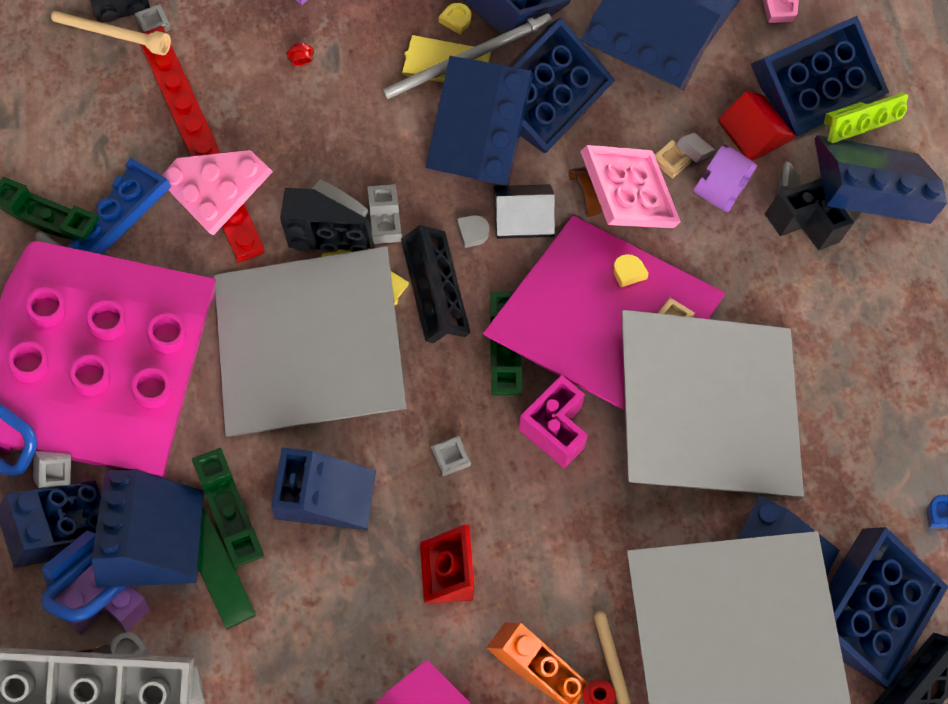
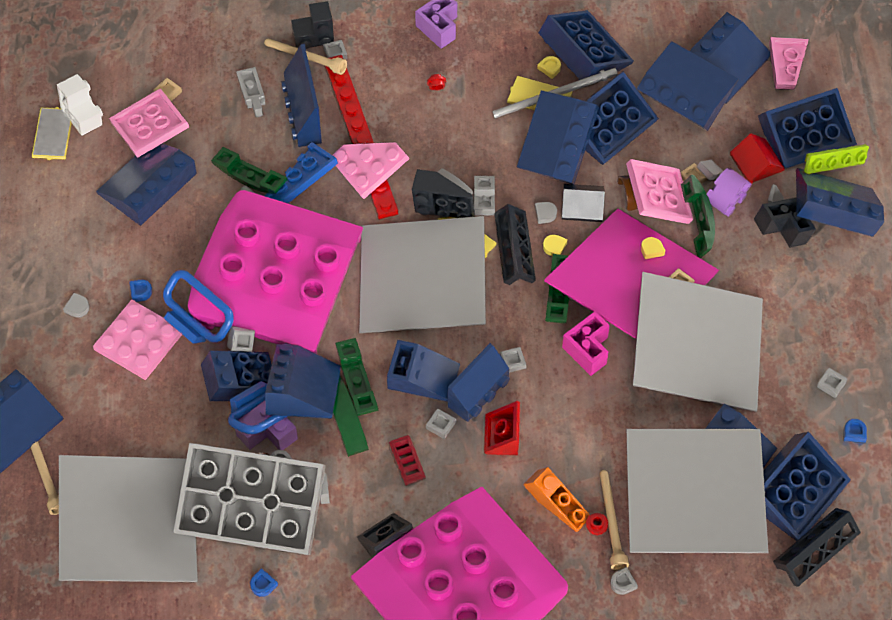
camera: 10 degrees right, 5 degrees down
none -> light grey hinge [236,67,265,117]
none -> dark blue slope [281,44,322,147]
none -> dark red slope [389,435,426,486]
none -> light grey tile [426,409,456,439]
none -> dark blue slope [448,343,510,422]
none -> light yellow tile [543,235,567,256]
none -> dark green slope [681,175,715,258]
none -> light grey tile [817,368,847,398]

